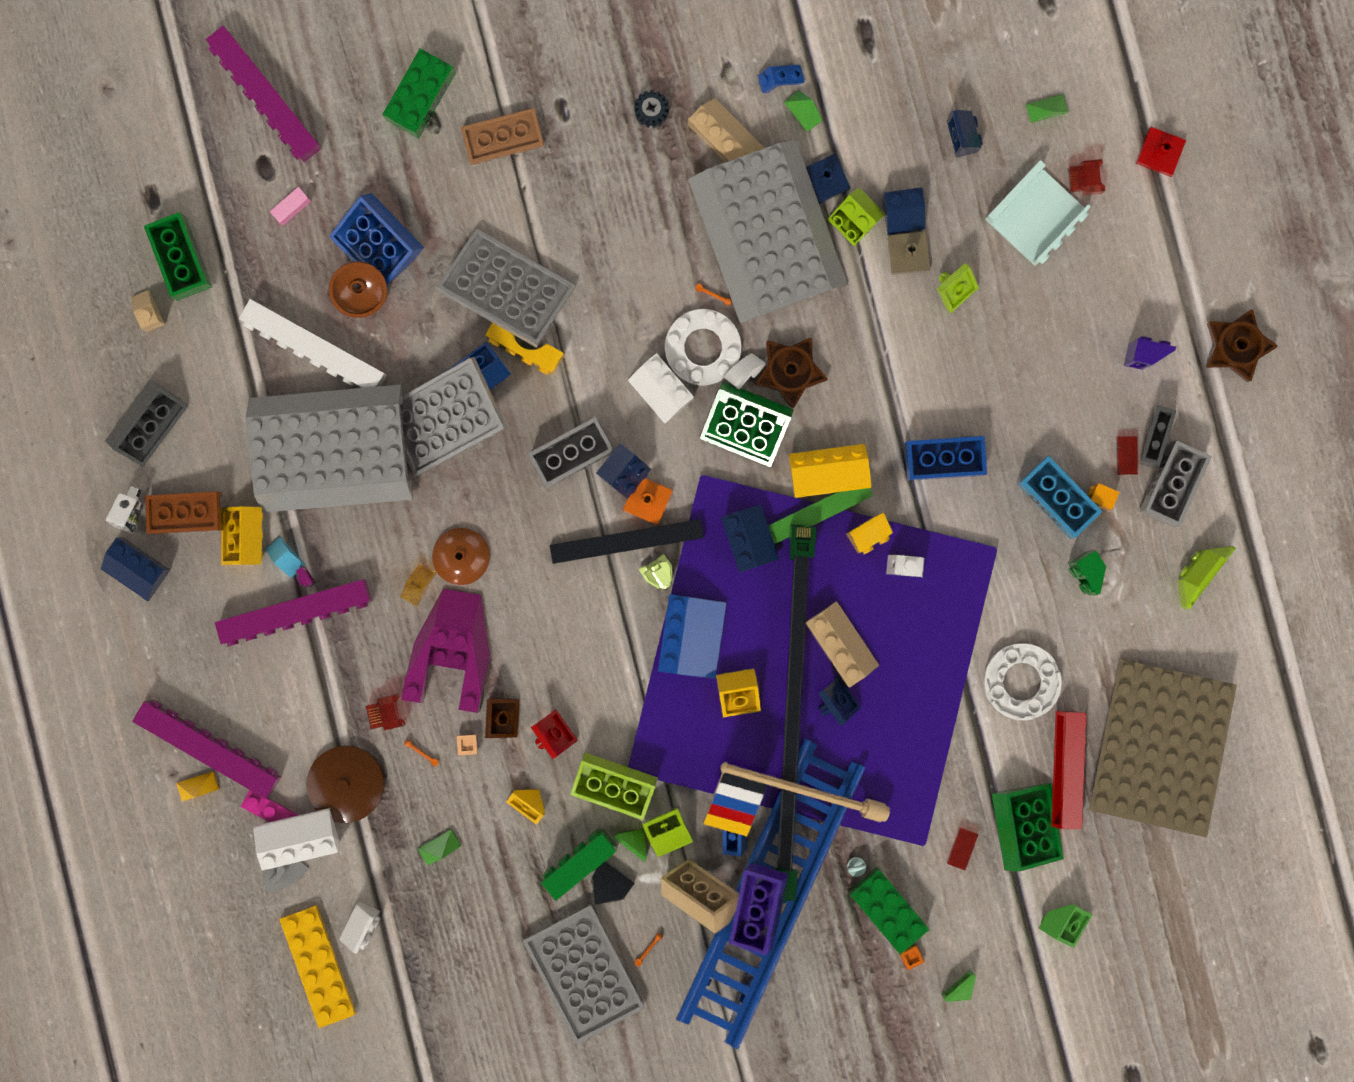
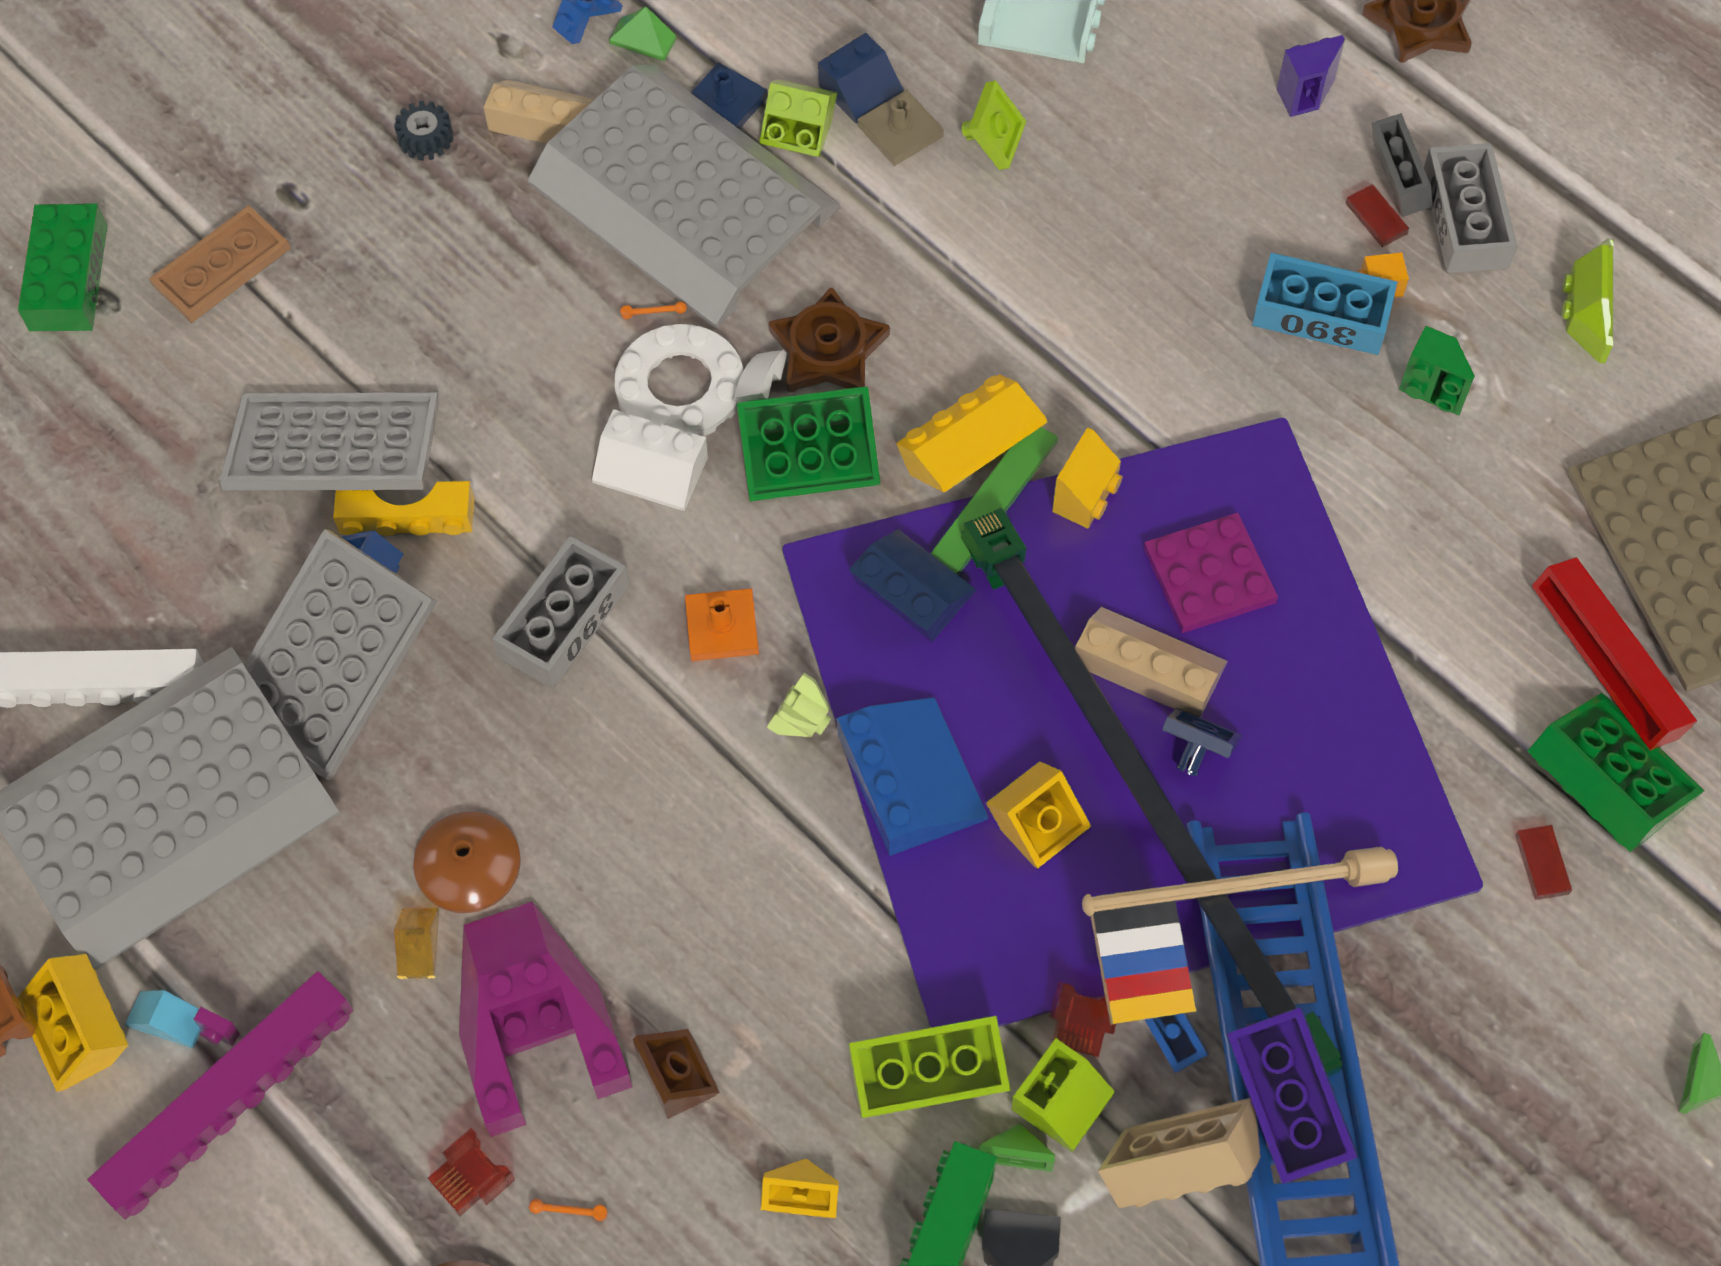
camera: 30 degrees left, 25 degrees down
blue slope [329,193,424,286] -> none
dark orange dish [329,261,387,318] -> none
light nougat plate [457,734,478,755] -> none
red tile [531,709,578,759] -> none
black tile [549,519,704,564] -> none
dark blue brick [596,443,651,499] -> none
light aqua tile [847,857,866,877] -> none
green brick [848,867,930,955] -> none
white torso [886,555,925,578] -> none
orange tile [900,943,925,970] -> none
blue brick [904,436,987,481] -> none
white plate [983,643,1062,721] -> none
none -> clear red piece [1049,981,1116,1057]
none -> magenta plate [1143,513,1278,633]

